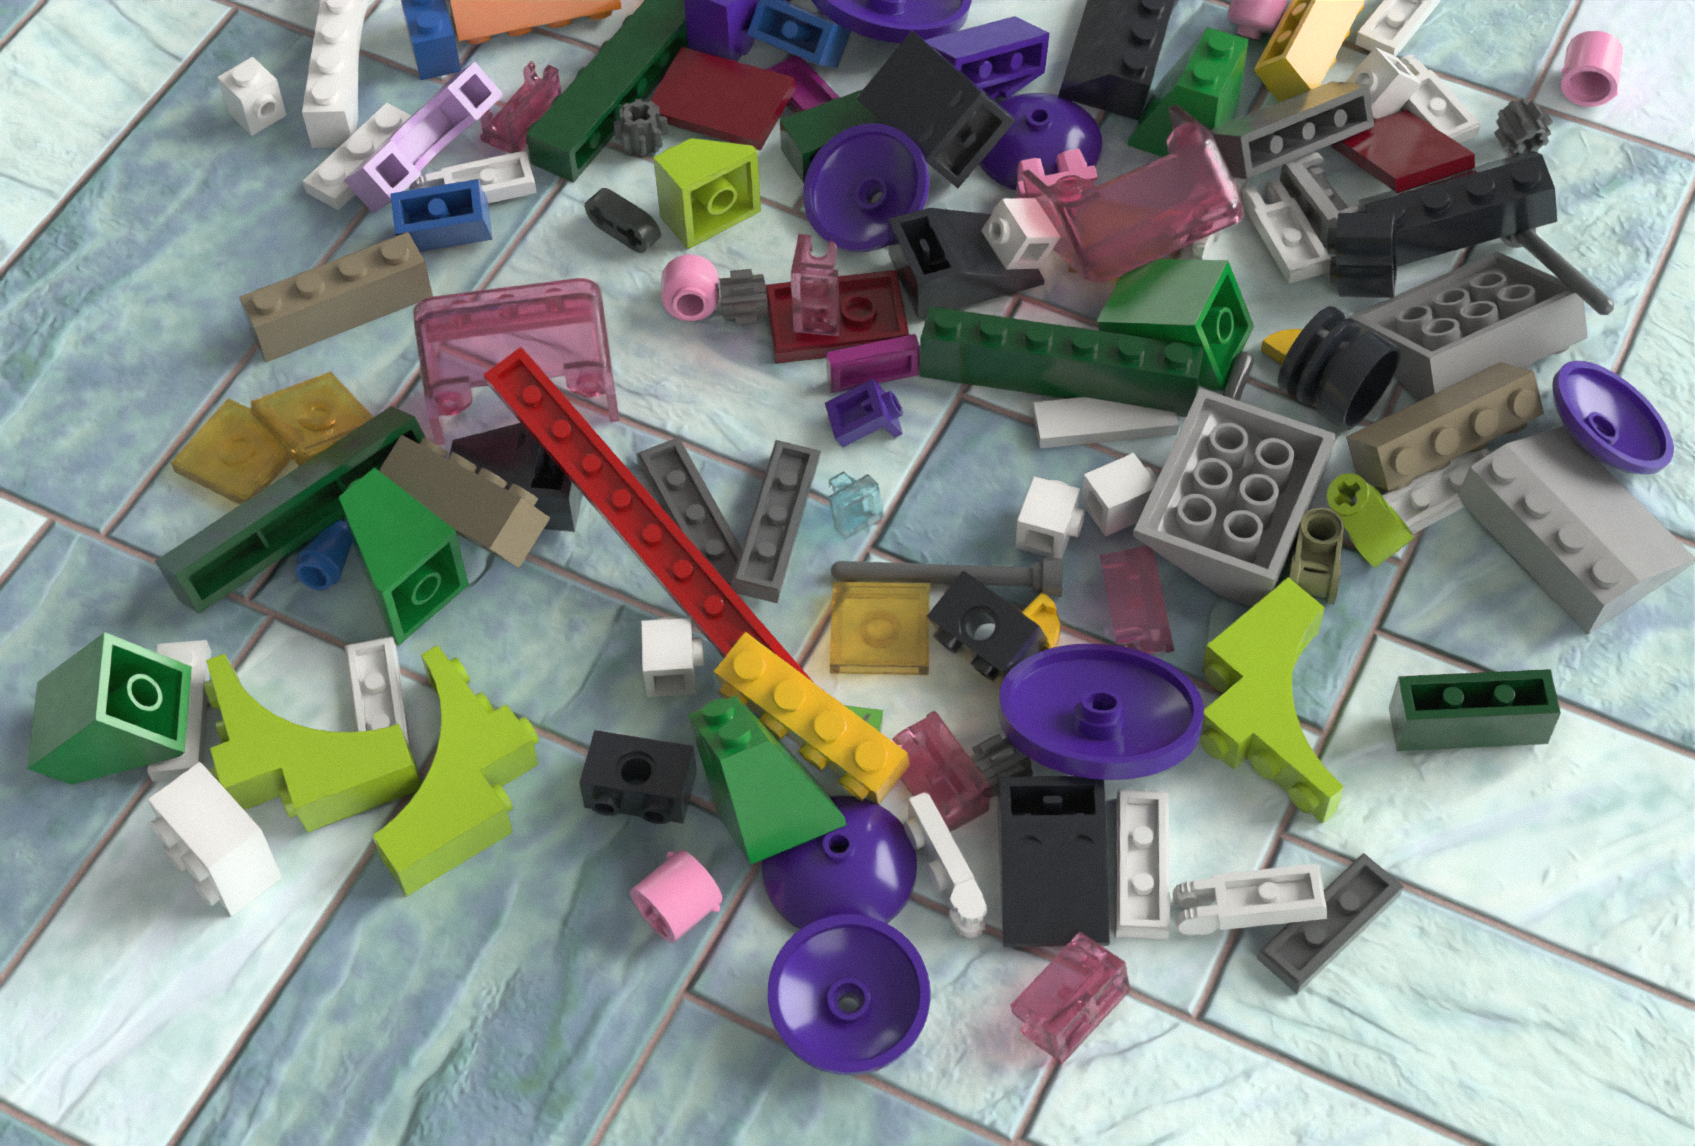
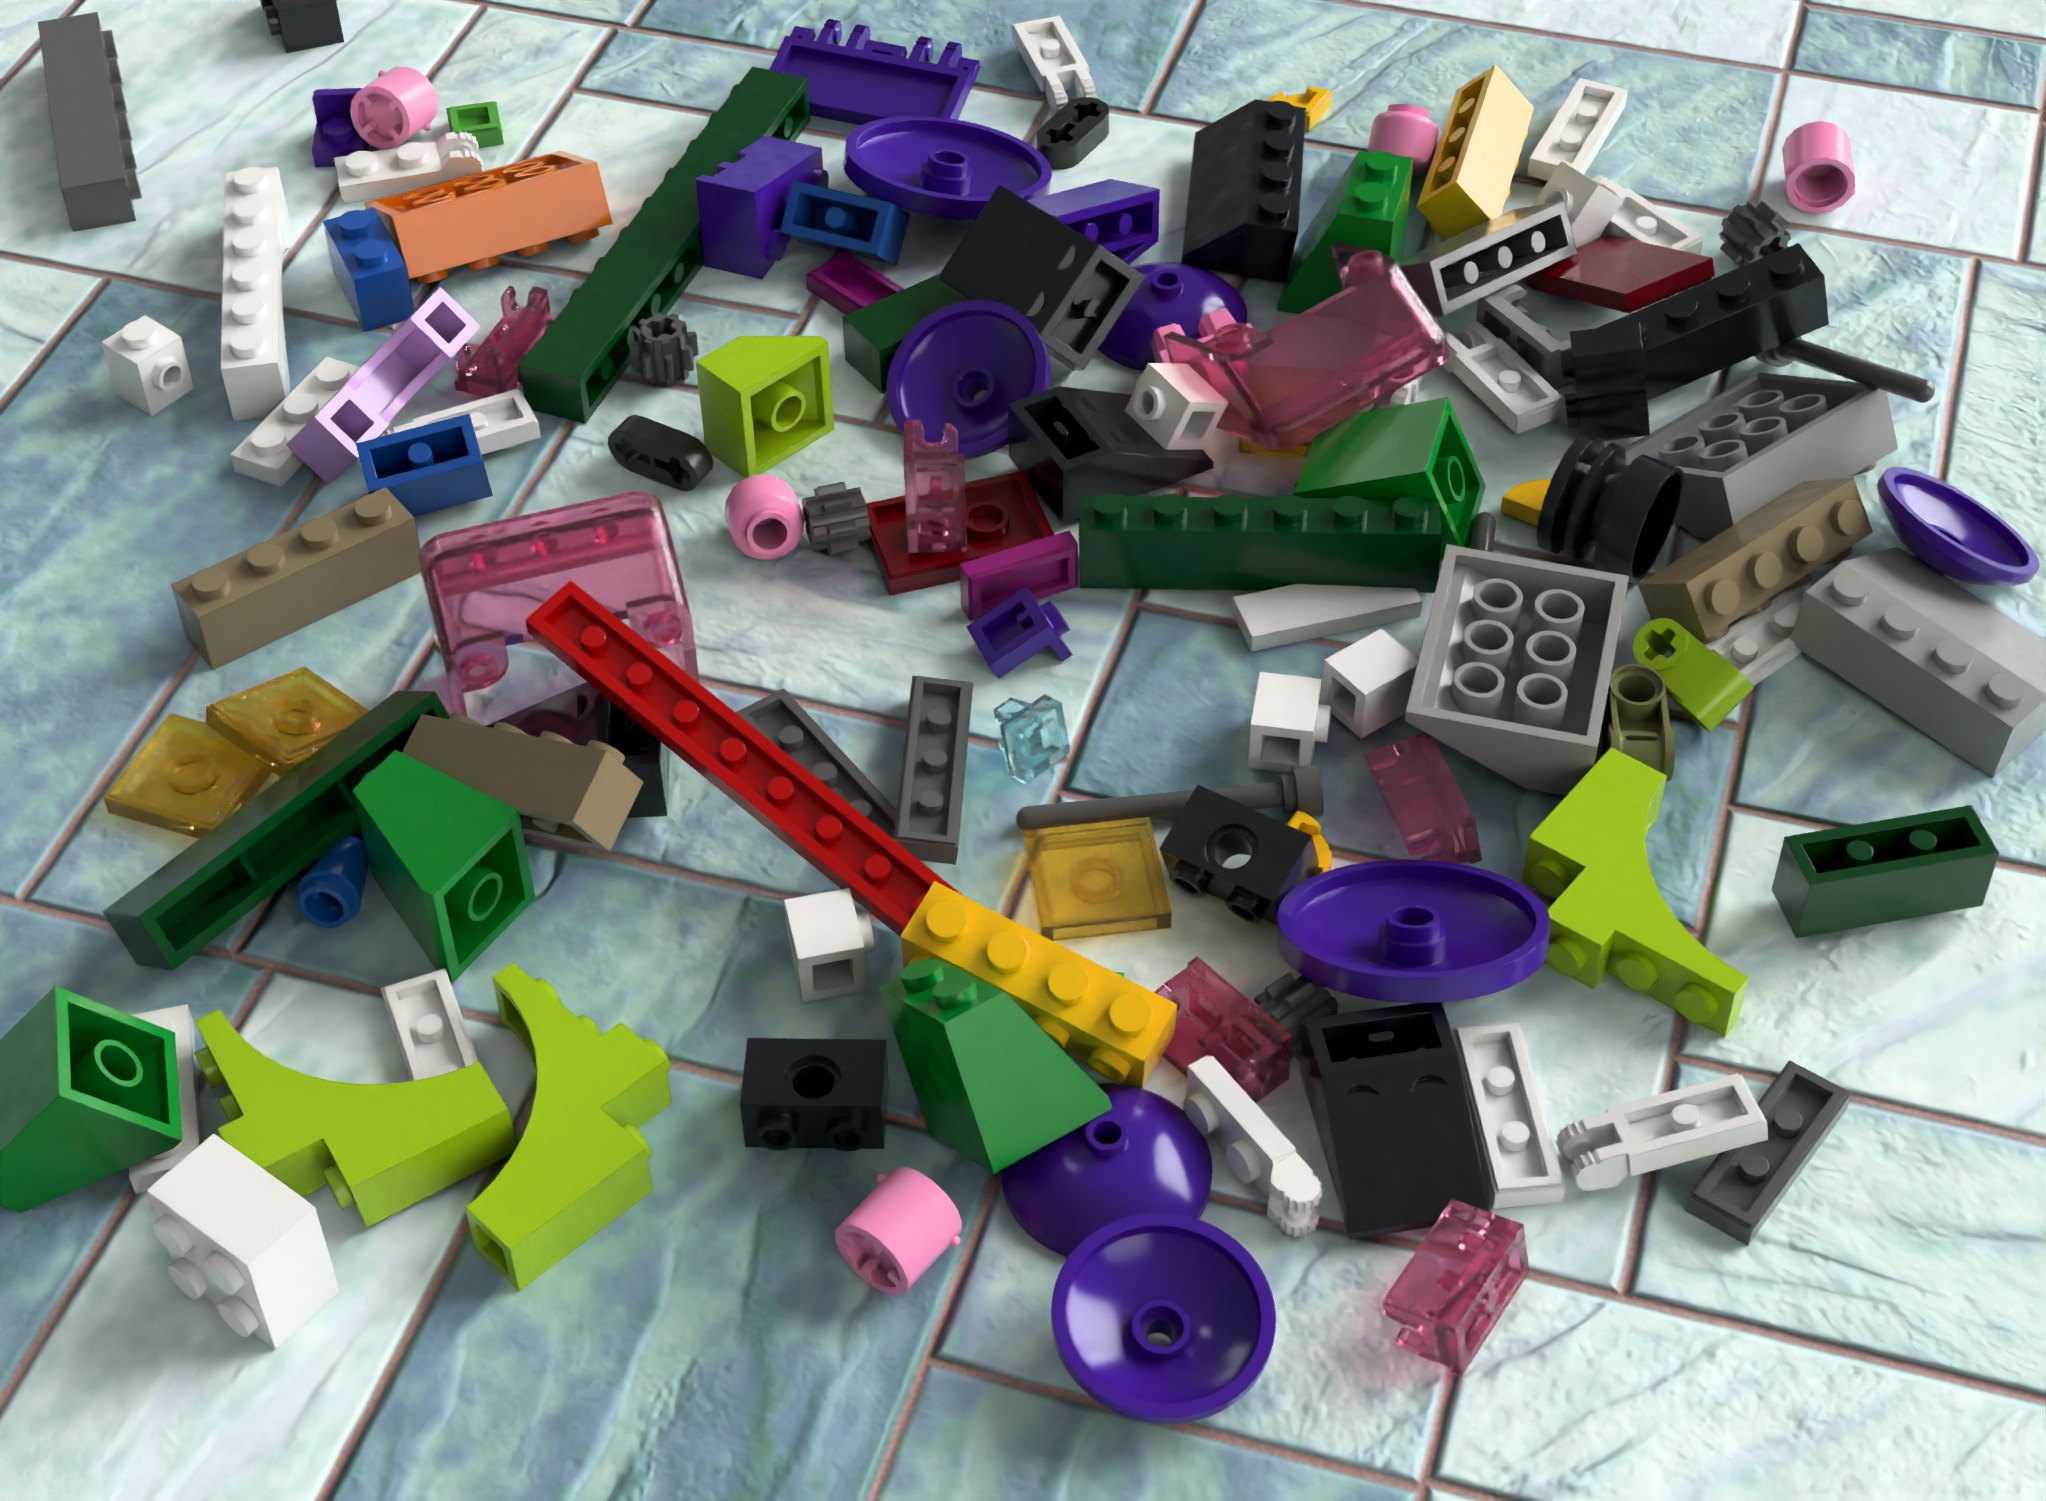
camera: 10 degrees left, 10 degrees down
dark red tile [650,47,797,151] -> none

